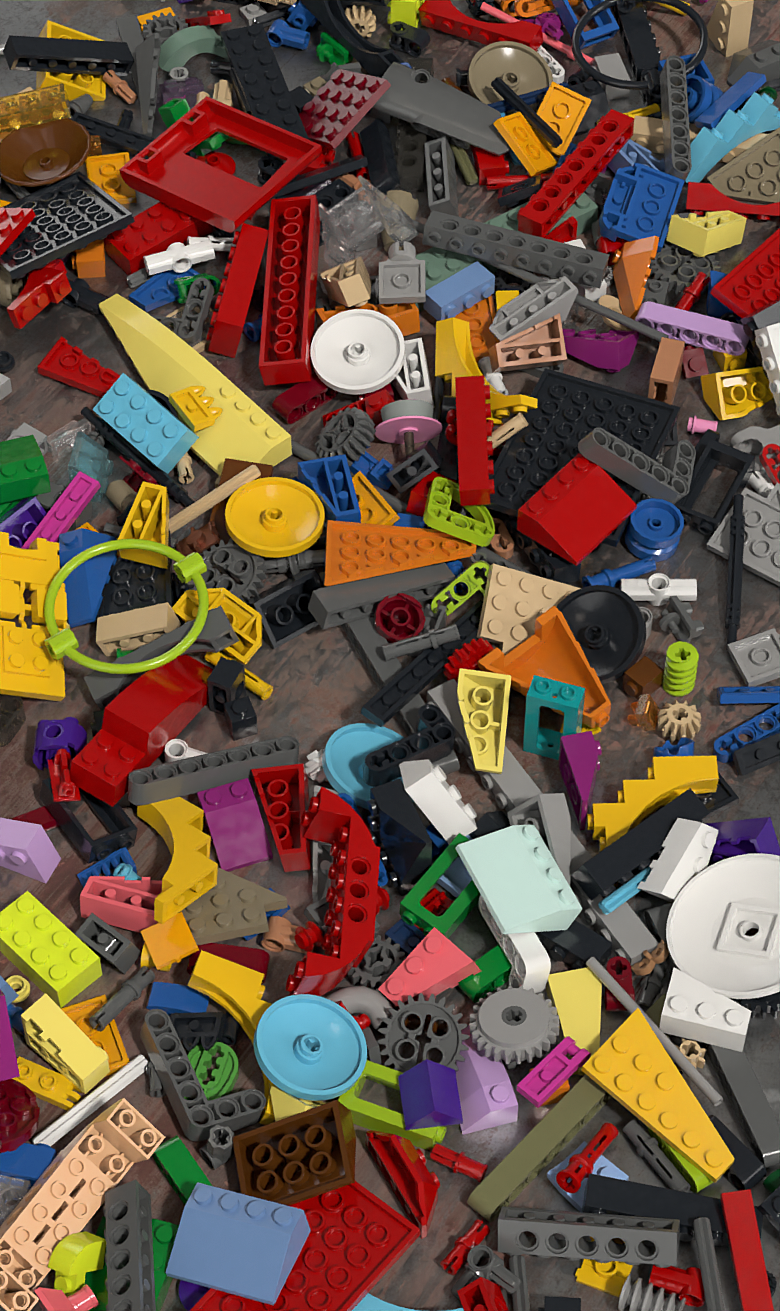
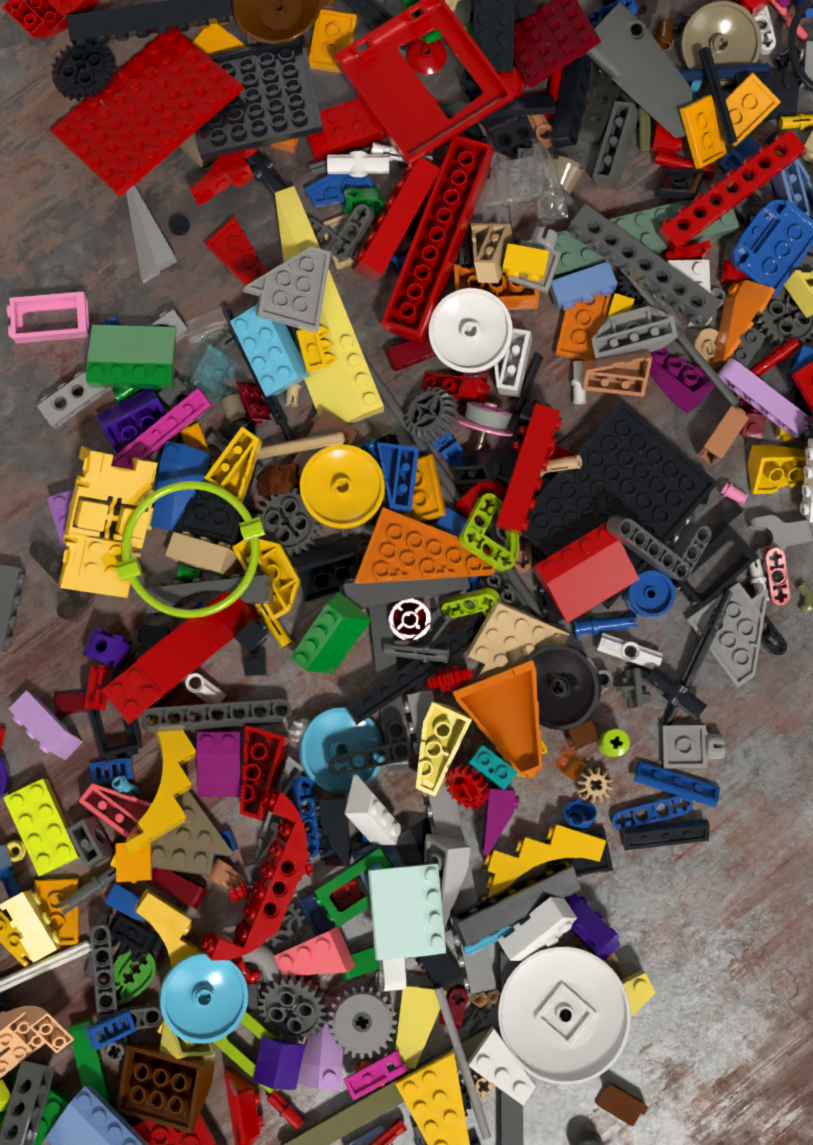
camera: 15 degrees right, 30 degrees up
yellow arch [435,317,537,427] -> none
none -> blue slope [84,1010,136,1050]
none -> light grey wing [242,246,331,333]
none -> green slope [290,592,372,674]
none -> red gear [445,764,490,810]
none -> yellow brick [503,243,549,282]
none -> black piece [644,666,707,720]

